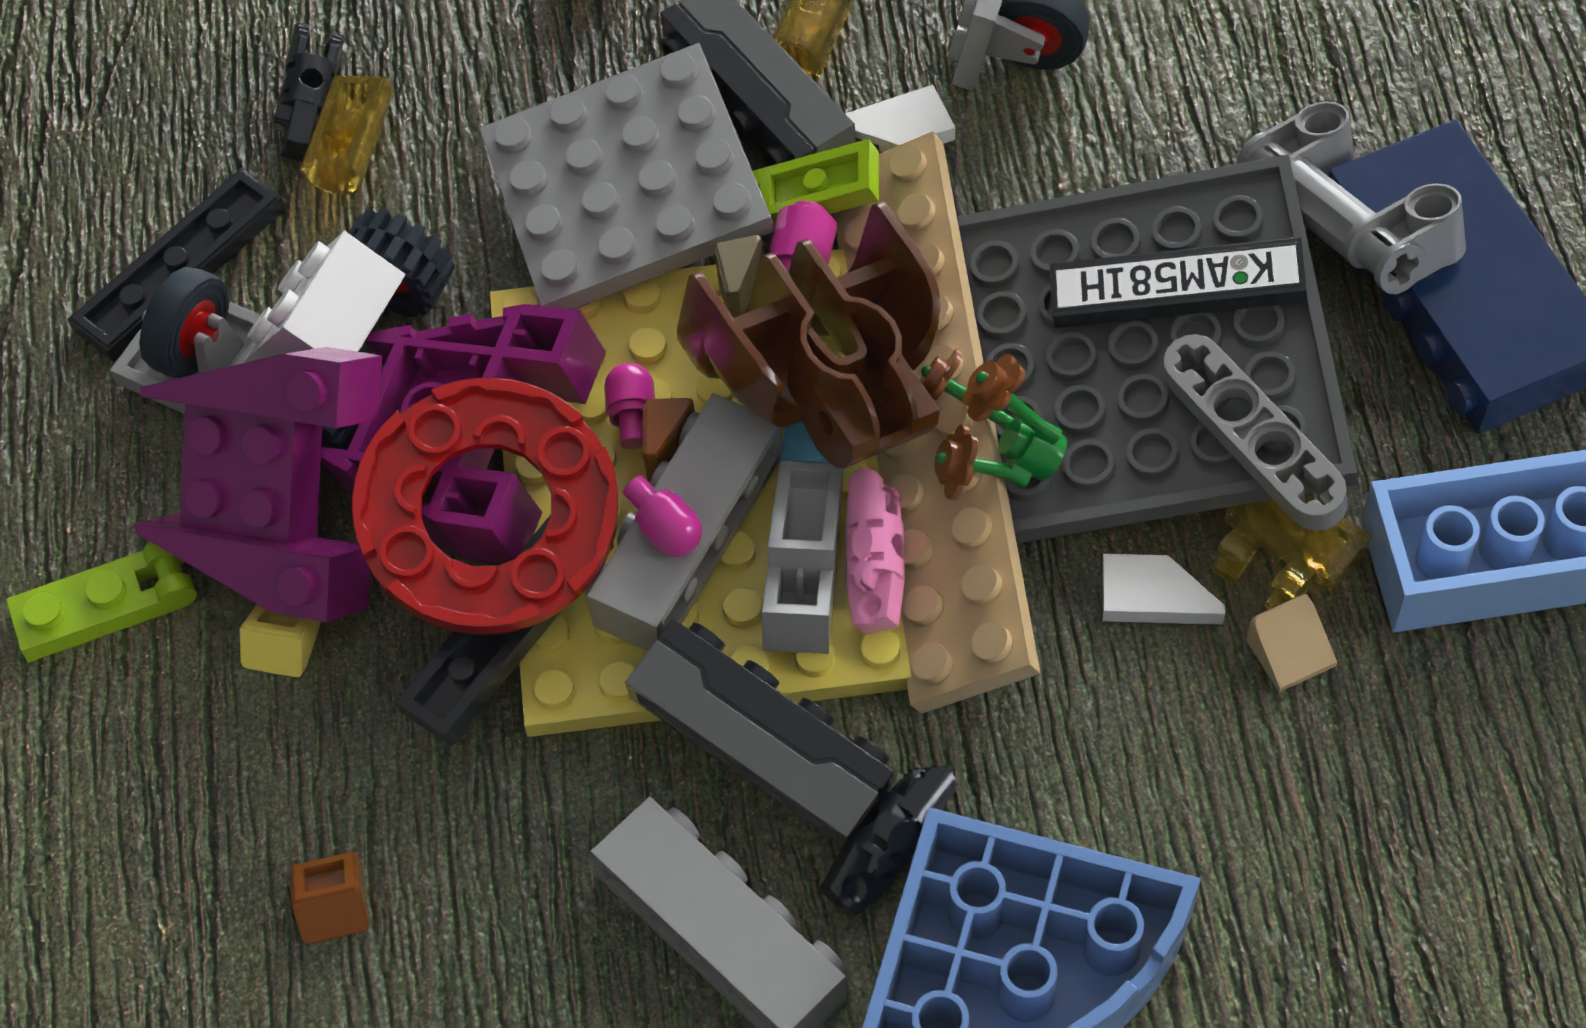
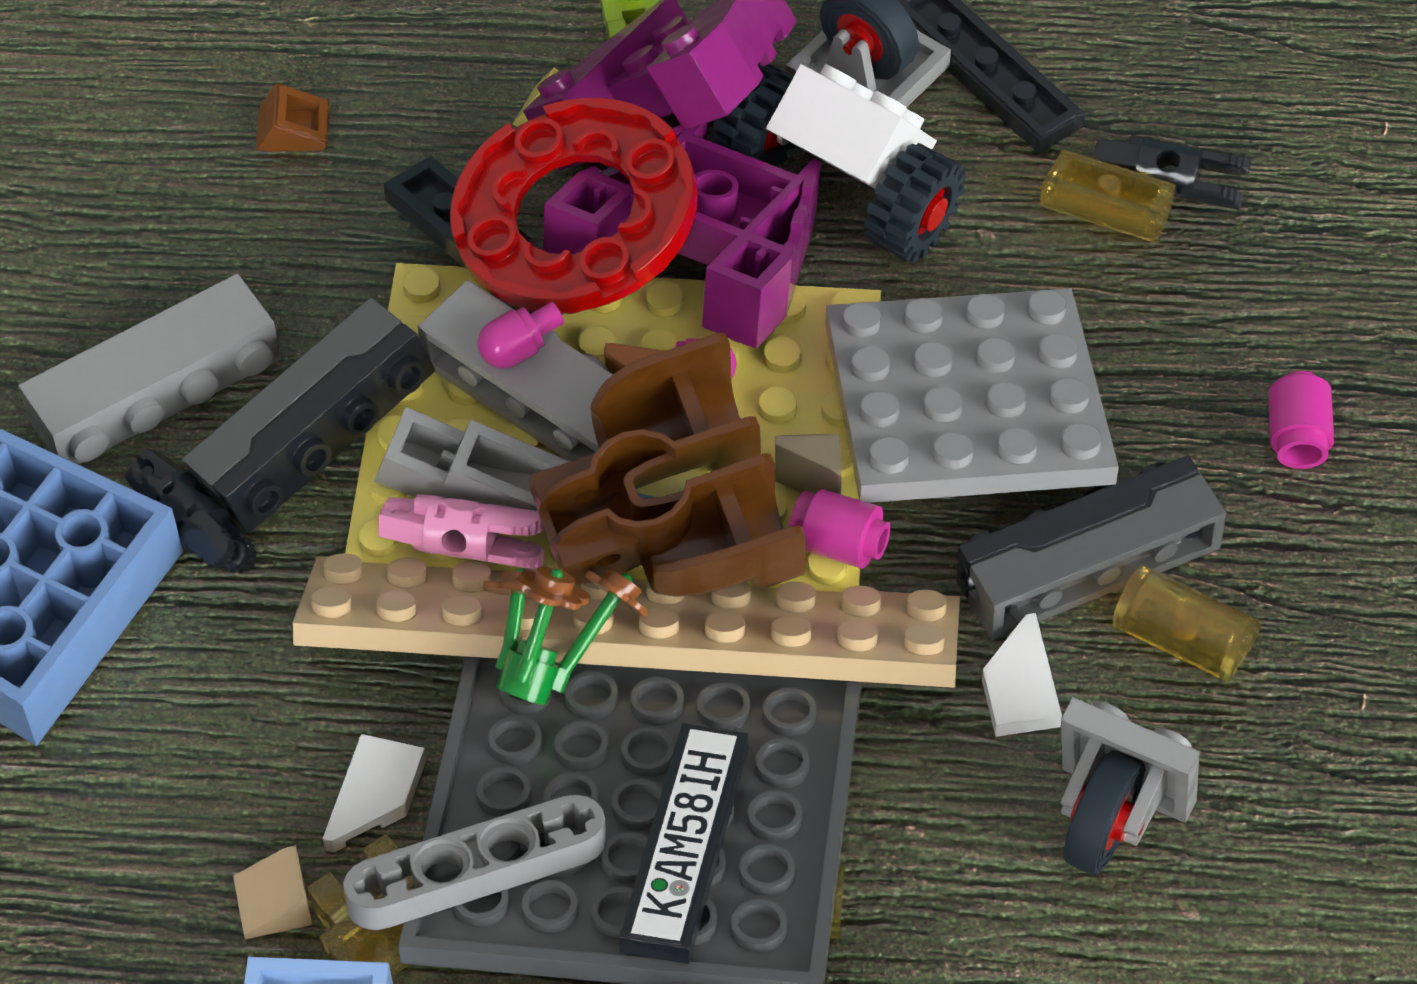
camera: 100 degrees right, 5 degrees down
lime plate [753,139,879,227] -> none

